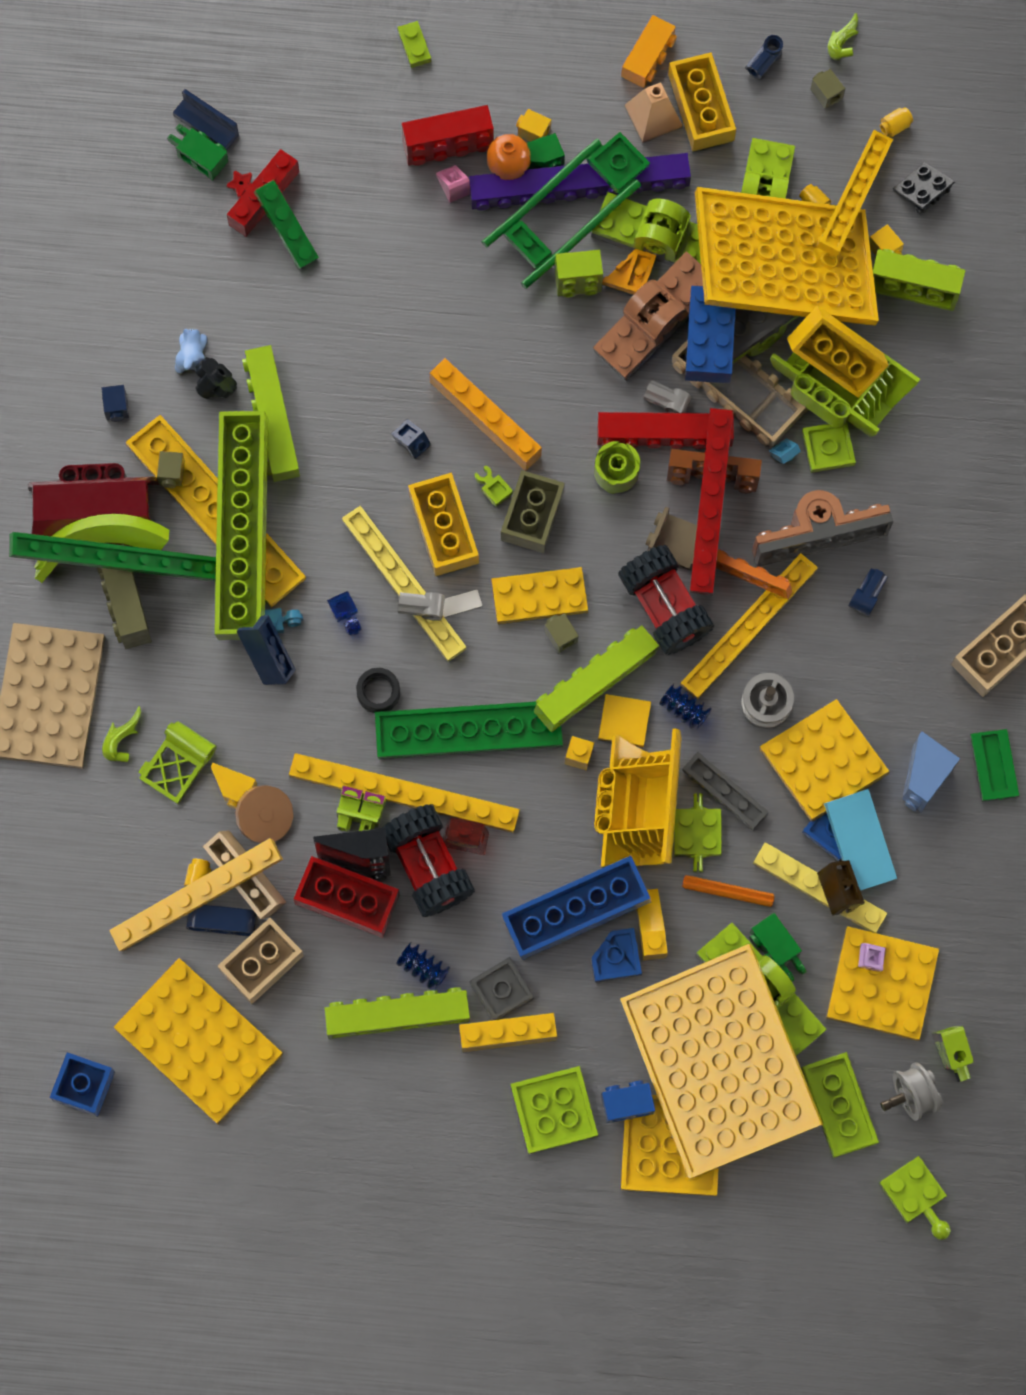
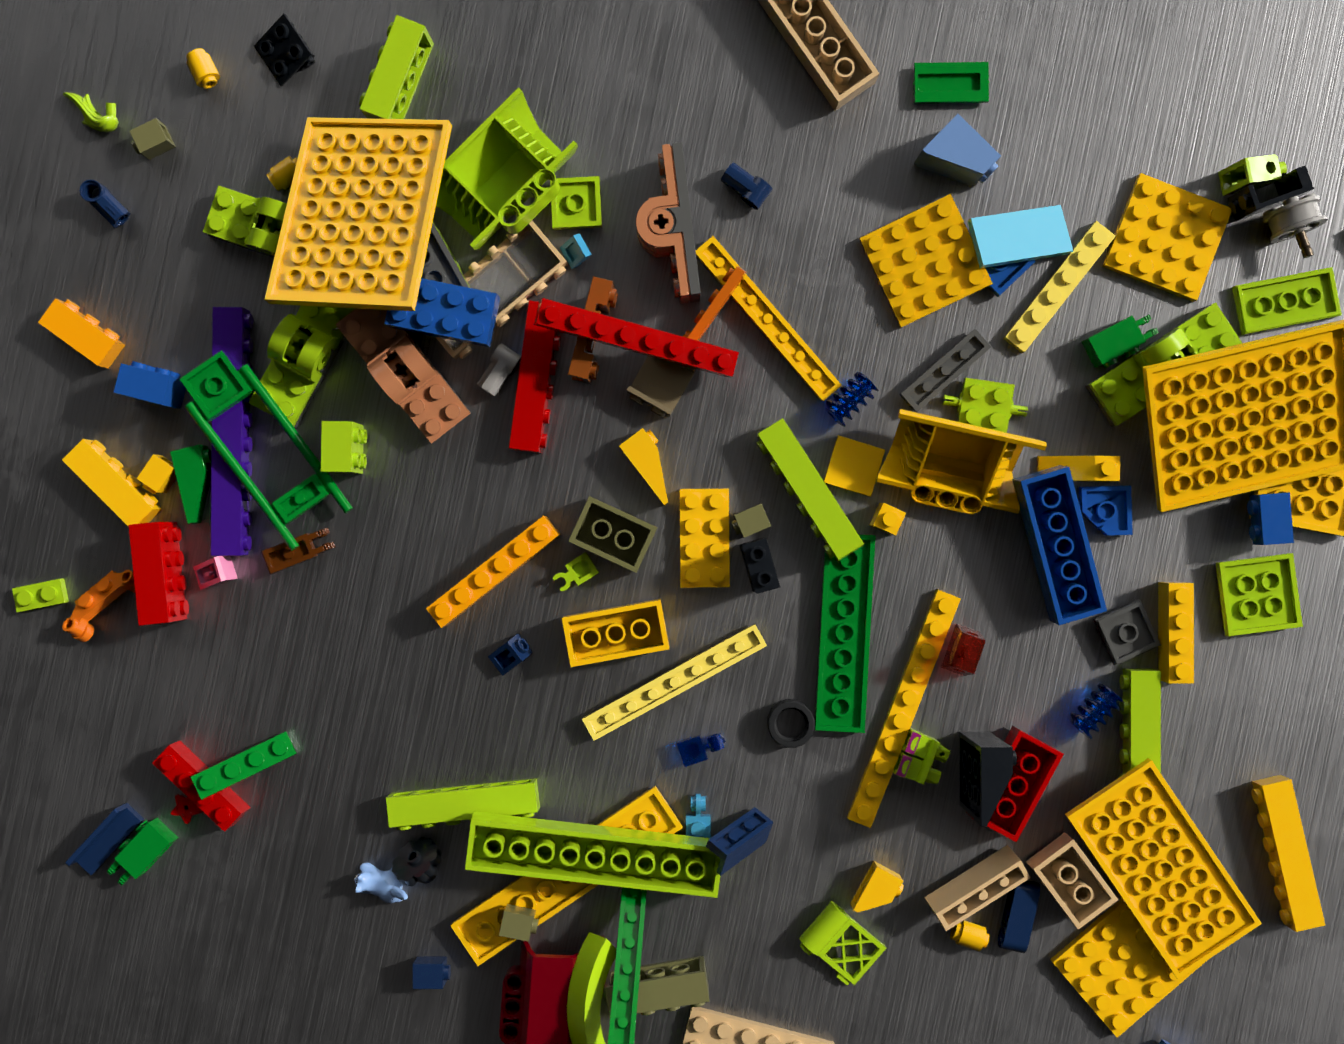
camera: 80 degrees left, 15 degrees up
lime piece [102,706,141,762] -> none
yellow plate [109,838,283,952] -> none
medium nougat wheel [235,785,293,843] -> none
black plate [382,804,475,917] -> none
light grey piece [398,592,445,621] -> none
white sticker [443,590,482,617] -> none
orange cylinder [487,134,530,180] -> none
lime brick [594,441,640,494] -> none
light orange wing [602,249,657,295] -> none
black plate [618,545,714,655] -> none
light nougat slope [625,82,682,143] -> none
yellow brick [668,52,736,152] -> none
orange axle [682,875,775,907] -> none
light grey wheel [741,673,794,728] -> none
yellow brick [787,305,889,398] -> none
yellow plate [817,130,893,257] -> none
dark brown hinge [817,860,865,916] -> none
lavender tile [858,943,885,972] -> none
yellow brick [869,224,904,255] -> none
none -> yellow brick [62,439,162,527]
none -> orange plate [62,570,135,642]
none -> blue brick [113,361,186,409]
none -> reddish brown hinge [261,528,335,574]
none -> yellow slope [619,428,668,506]
none -> black panel [739,538,780,594]
none -> yellow plate [1065,758,1262,979]
none -> black panel [1227,165,1314,221]
none -> yellow brick [1251,775,1325,932]

